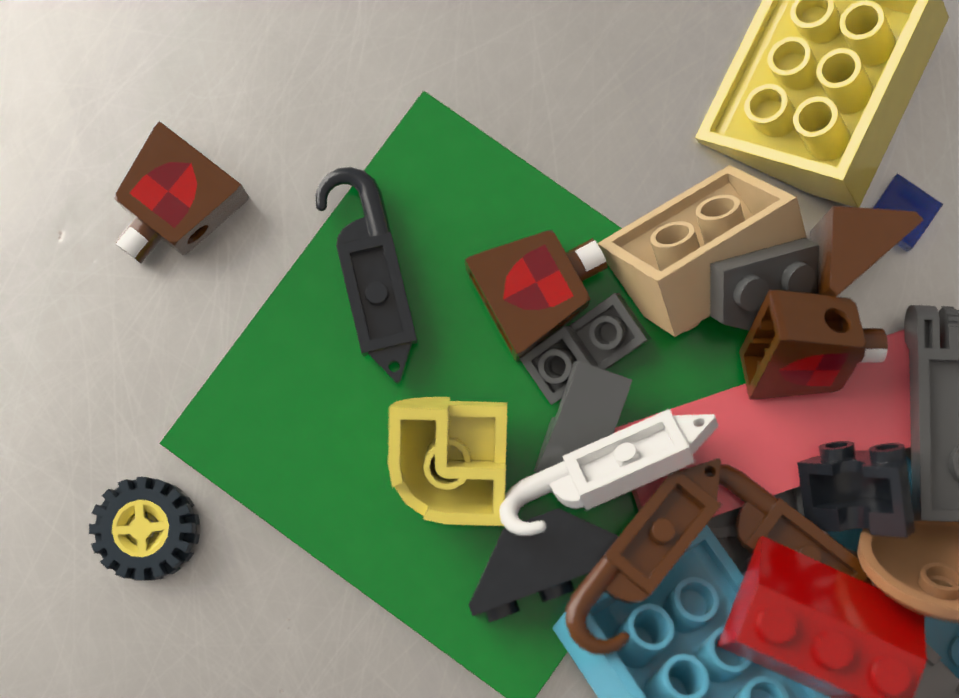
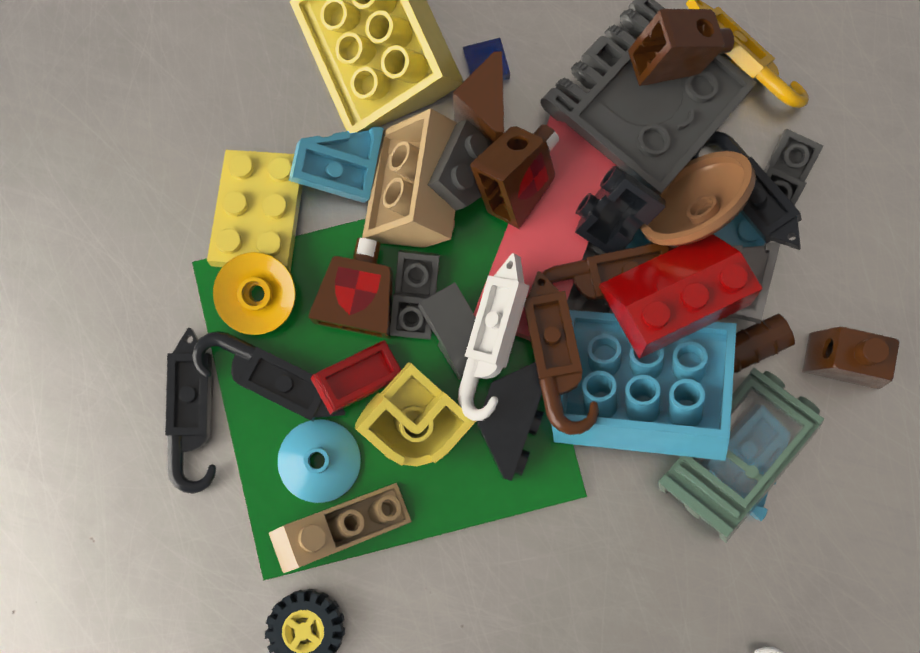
camera: 50 degrees left, 0 degrees up
reddish brown torso [114,121,250,264] -> none
none -> black plate [165,328,216,494]
none -> light yellow plate [207,150,303,272]
none -> yellow dish [213,252,296,335]
none -> tan slope [269,483,412,573]
none -> medium azure dish [278,419,361,503]
none -> medium azure wing [289,126,384,203]
none -> red tile [310,340,401,415]

